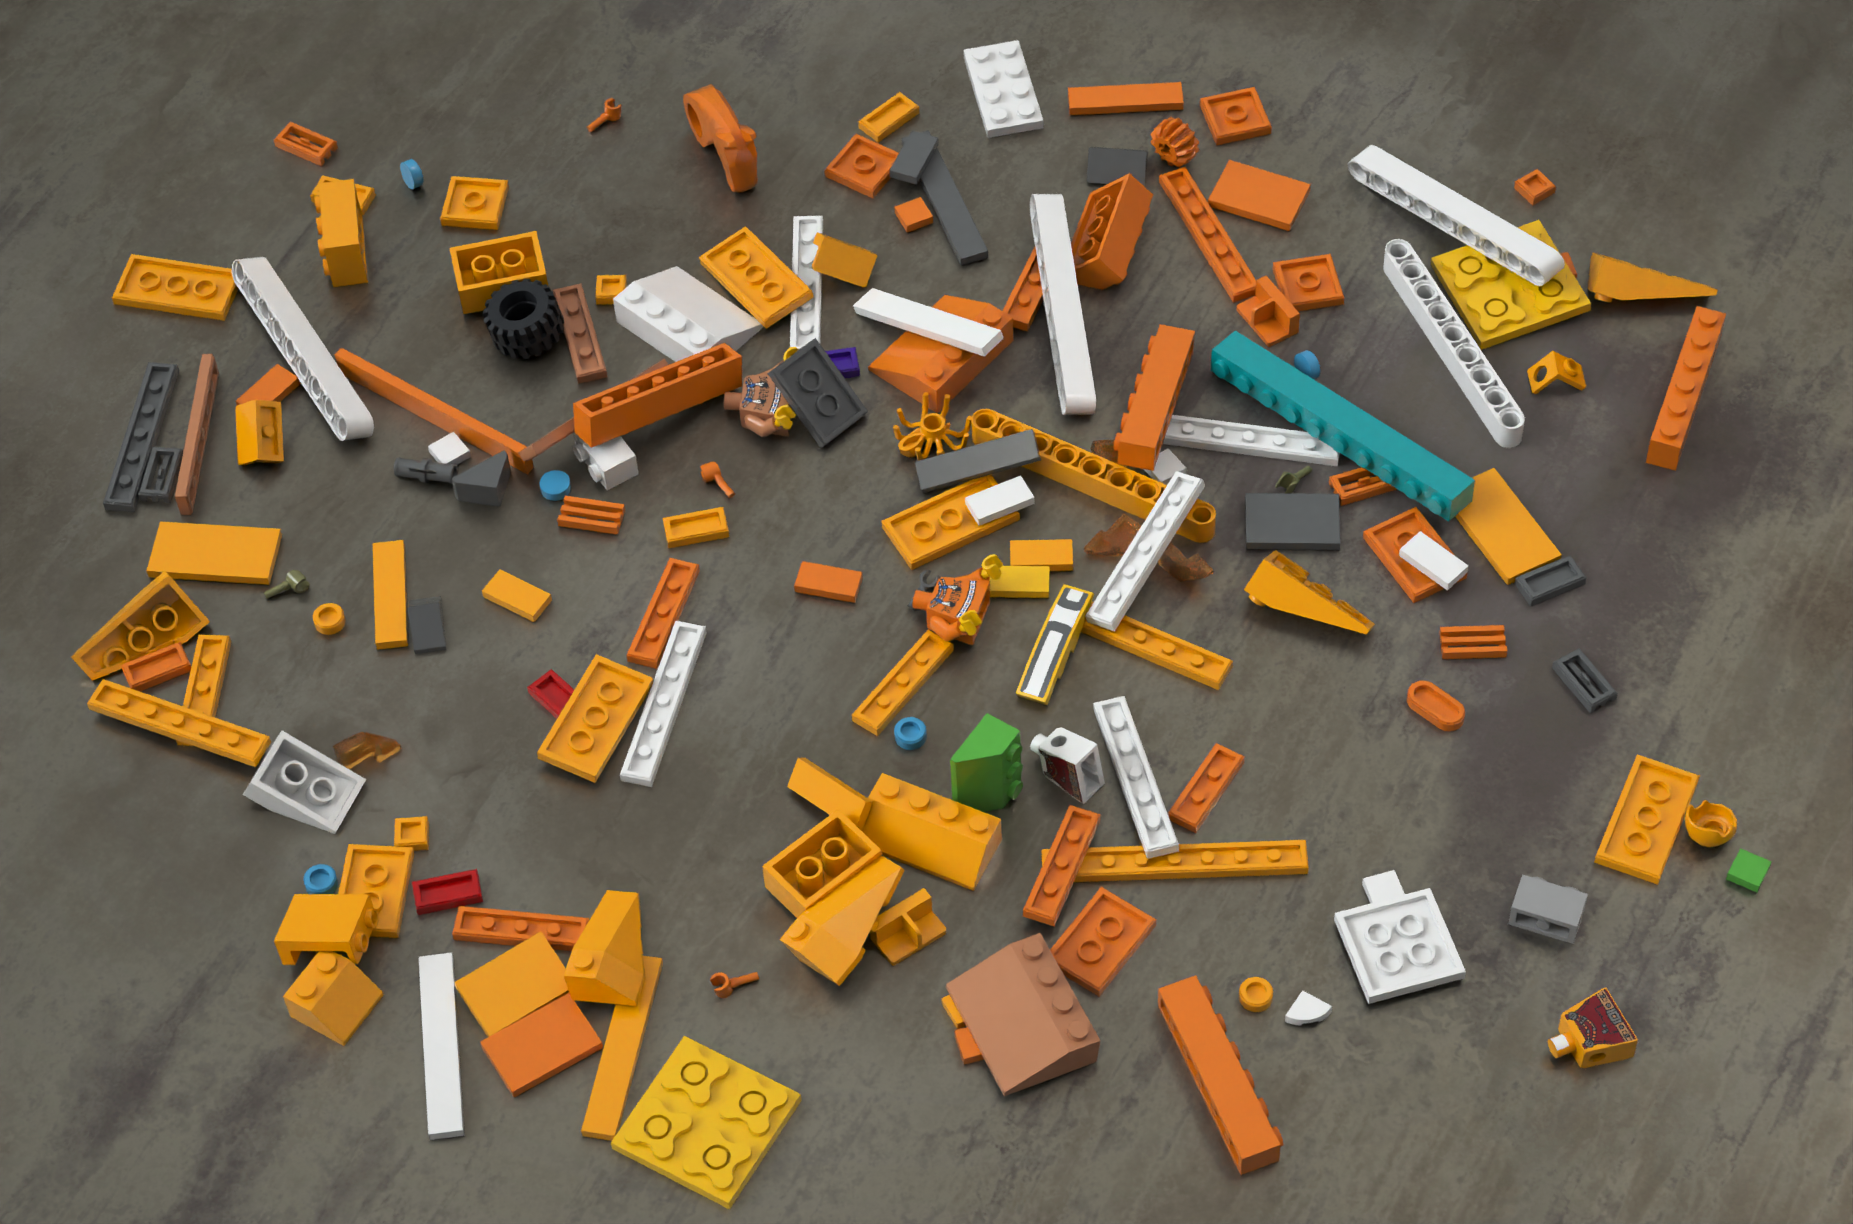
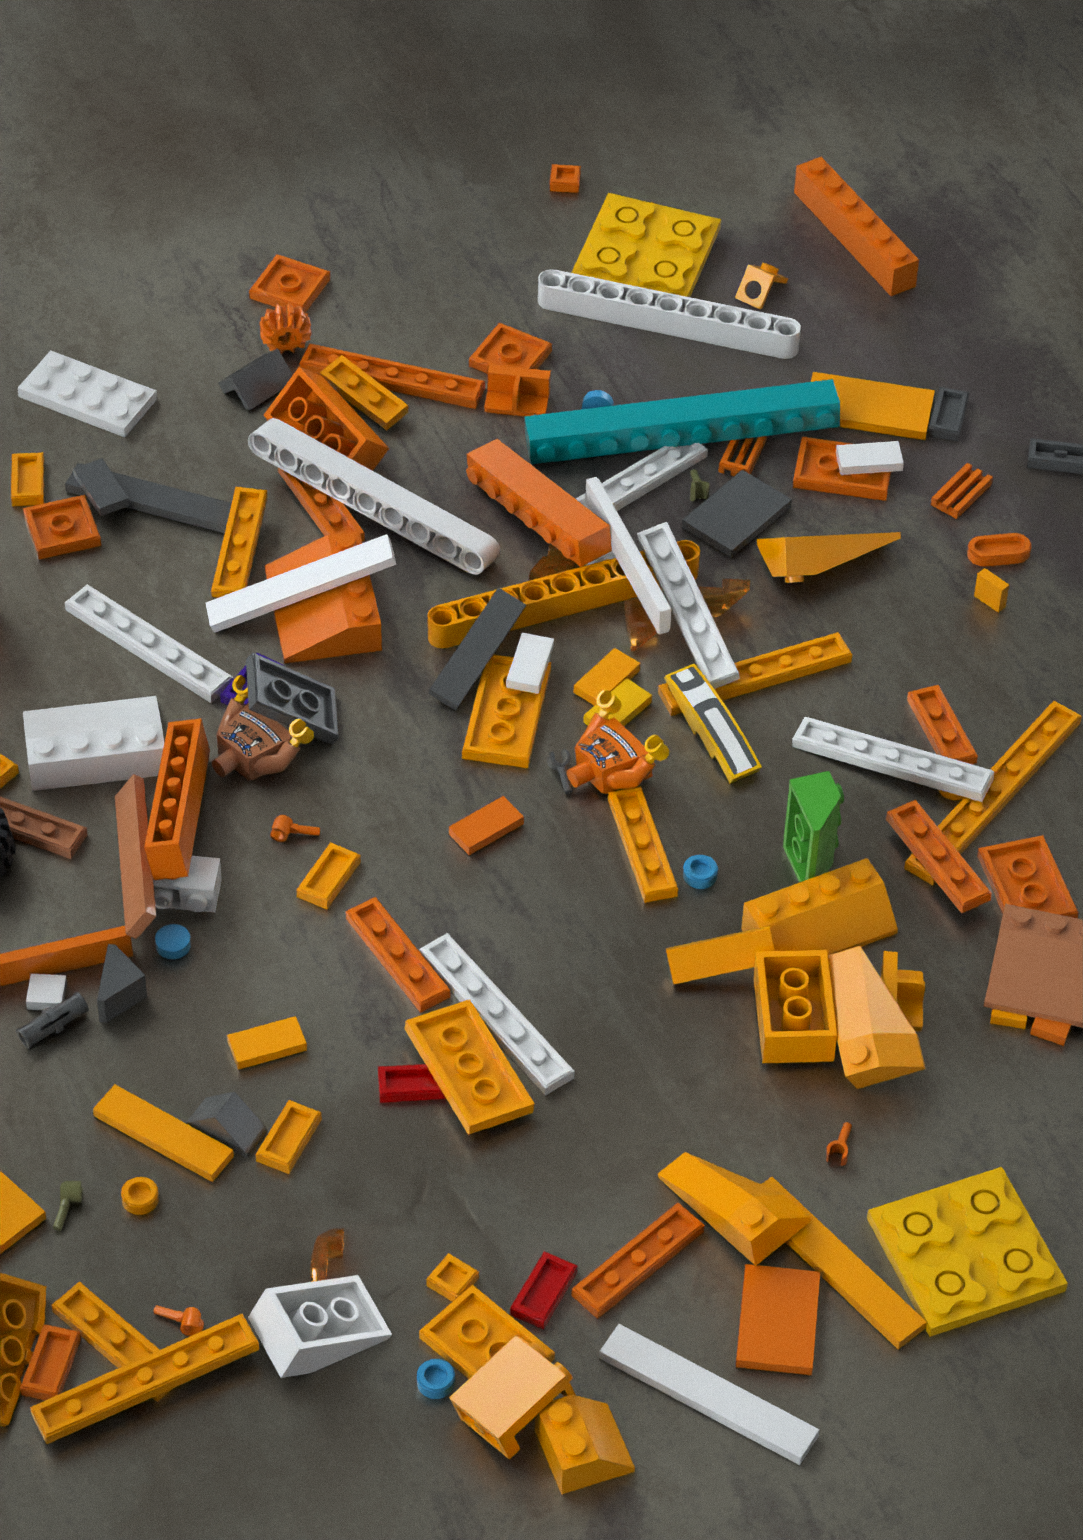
camera: 55 degrees left, 5 degrees down
light orange tile [454,932,569,1037] -> none
orange tile [557,496,625,535] -> none
light orange tile [699,226,814,329] -> none
light orange panel [812,232,878,288] -> none
light orange animal [893,392,971,461] -> none
orange tile [894,197,933,233] -> none
white torso [1030,727,1105,804] -> none
orange tile [1068,82,1184,115] -> none
orange tile [1208,160,1311,231] -> none
white beam [1348,145,1565,286] -> none
light orange wedge [1587,252,1718,303] -> none
none -> orange hand [154,1305,204,1337]
none -> light orange tile [211,487,268,598]
none -> light orange tile [256,1100,322,1174]
none -> light orange plate [320,355,408,431]
none -> white tile [585,477,671,634]
none -> light orange tile [974,568,1009,613]

